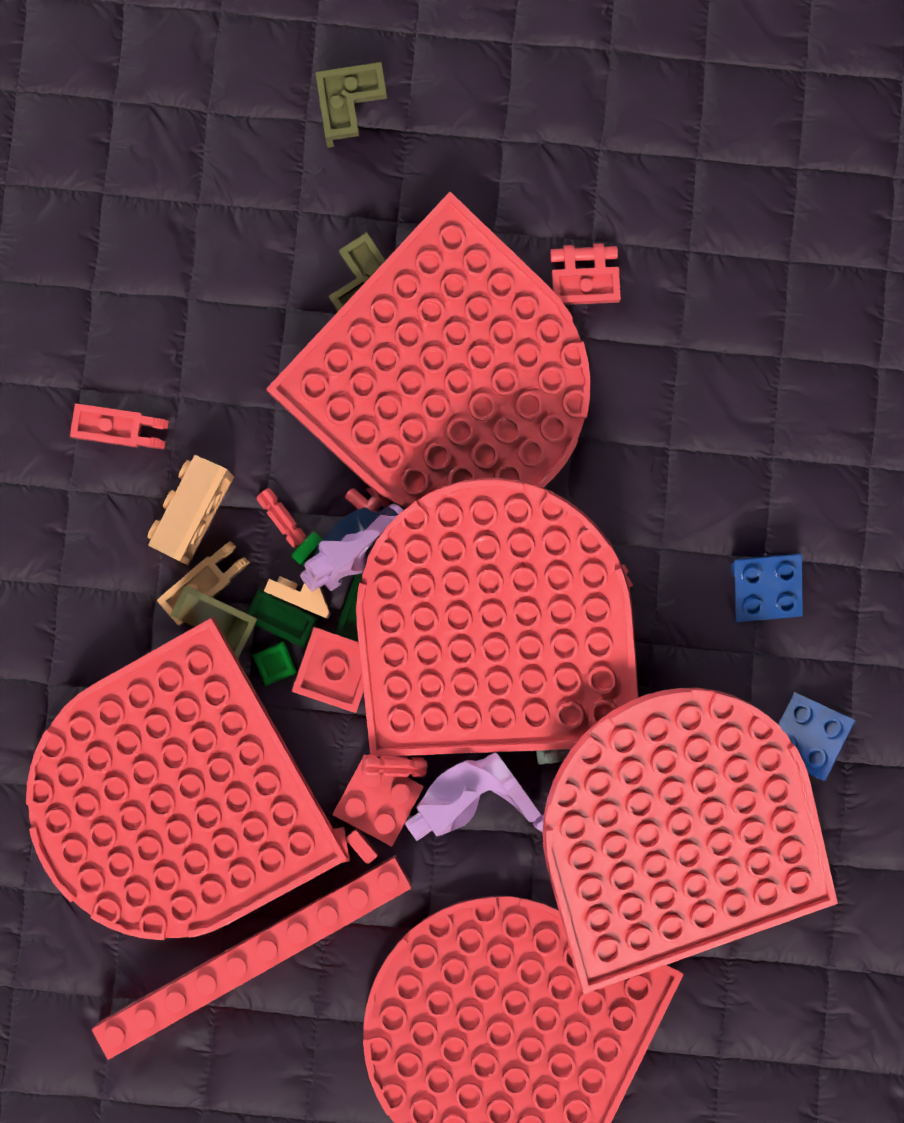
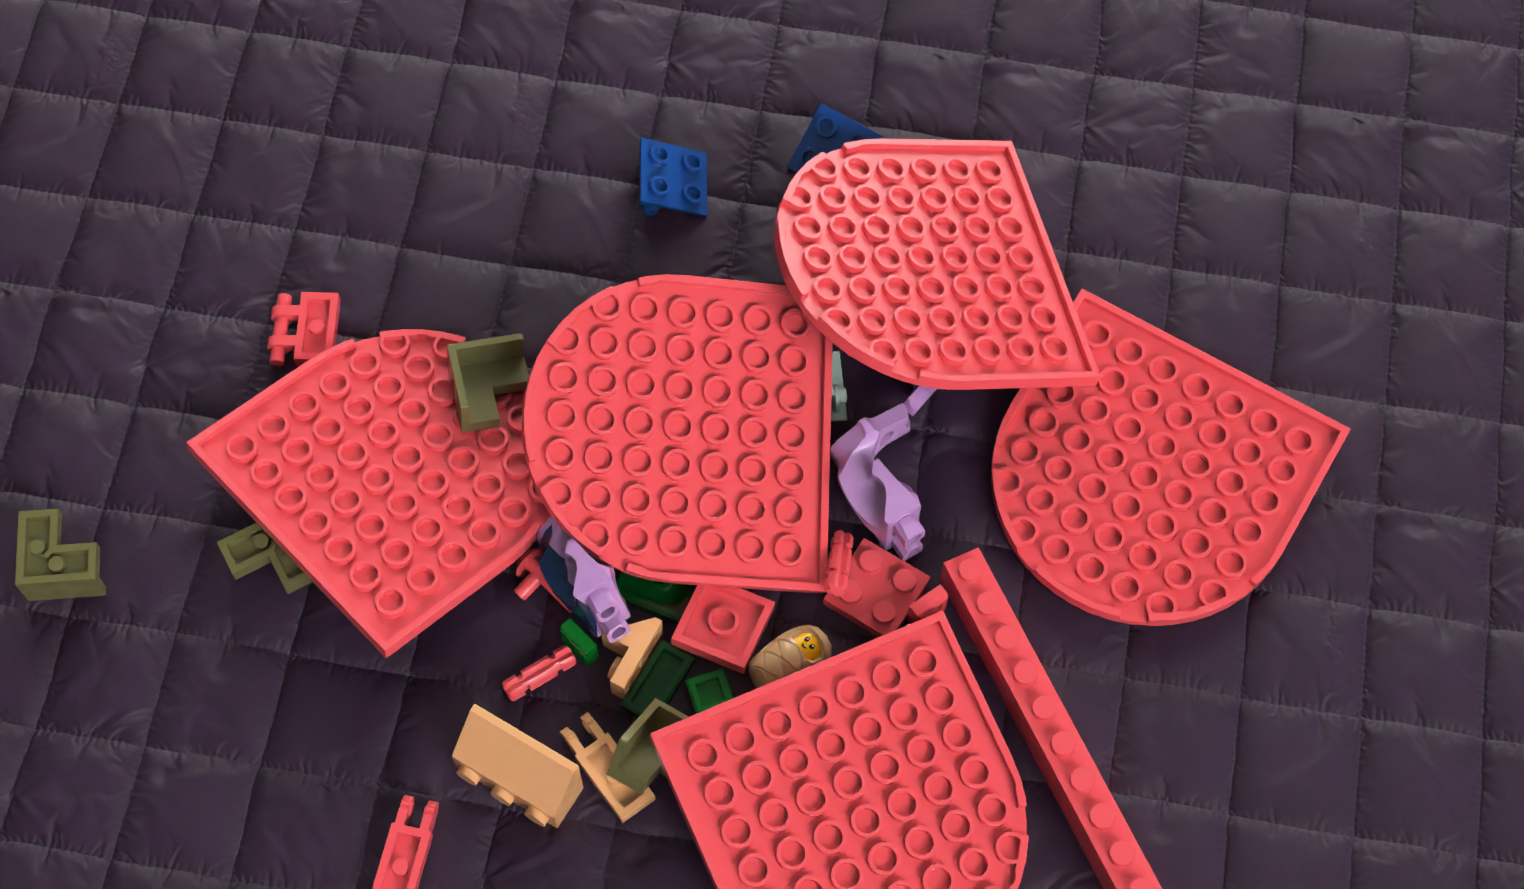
camera: 80 degrees left, 20 degrees down
none -> olive panel [447,333,529,433]
none -> tan piece [748,625,832,689]

